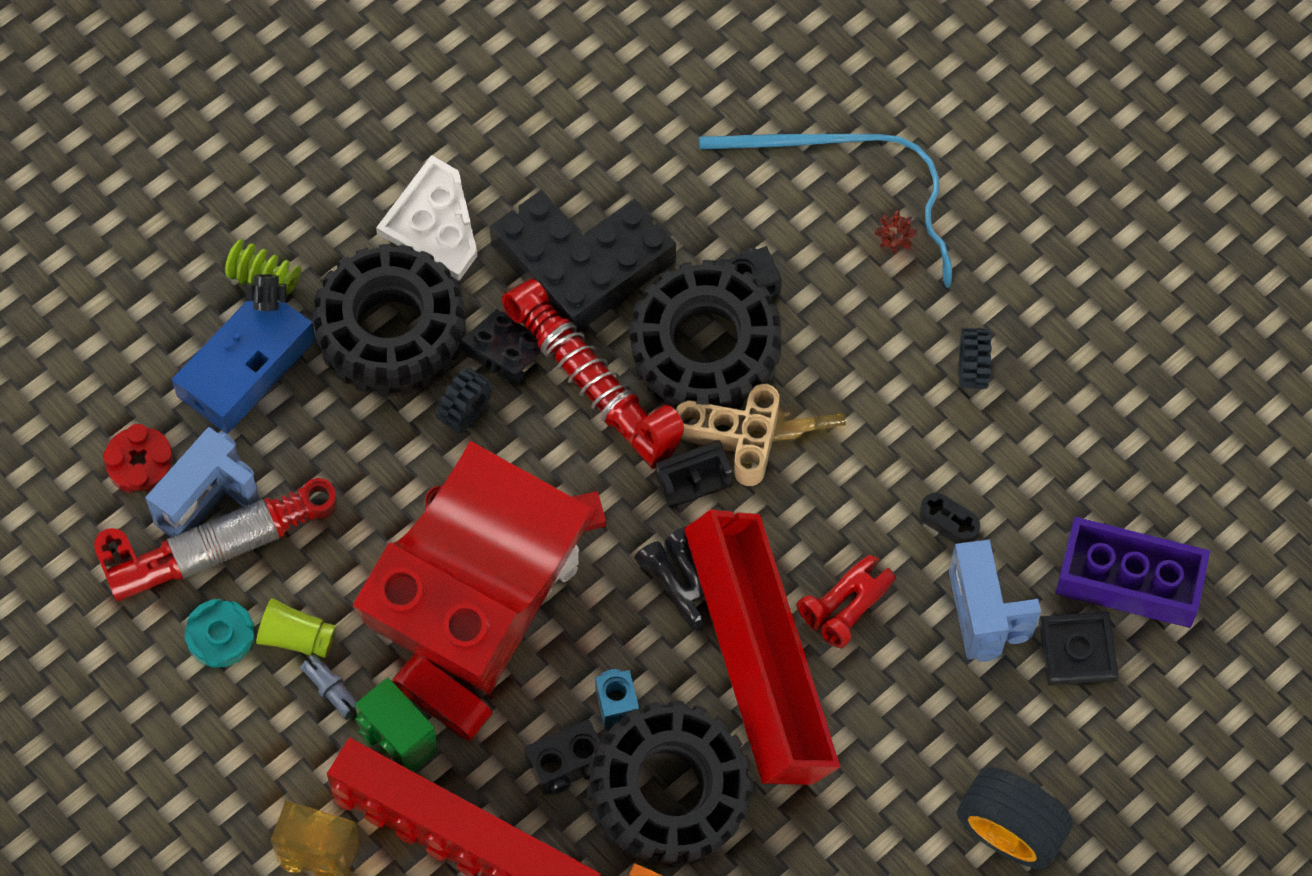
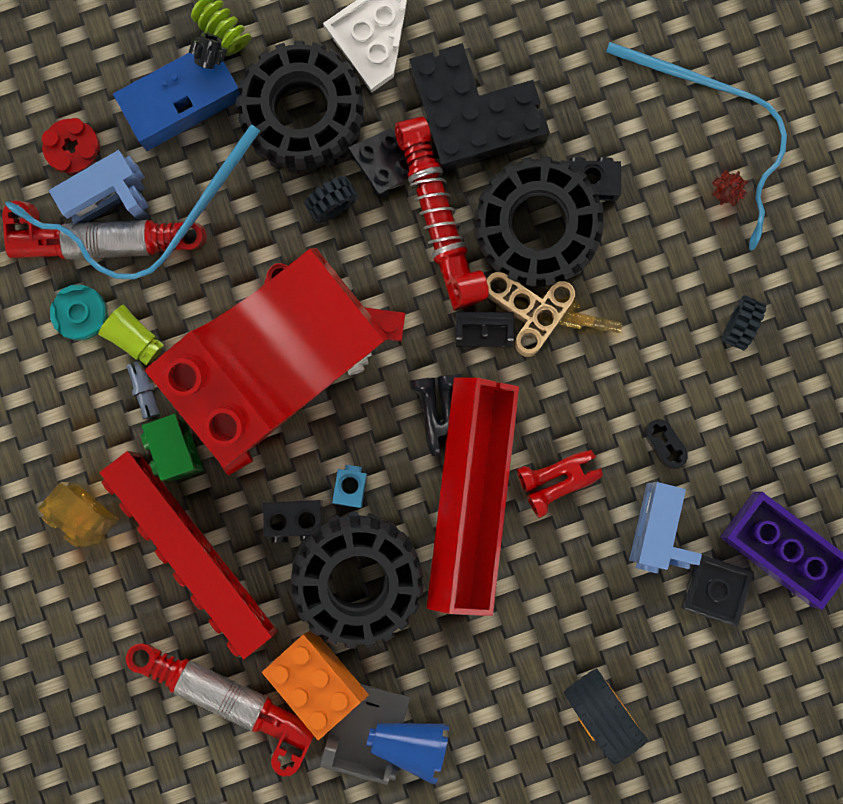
camera: 25 degrees right, 20 degrees up
none -> dark azure piece [5,124,260,280]

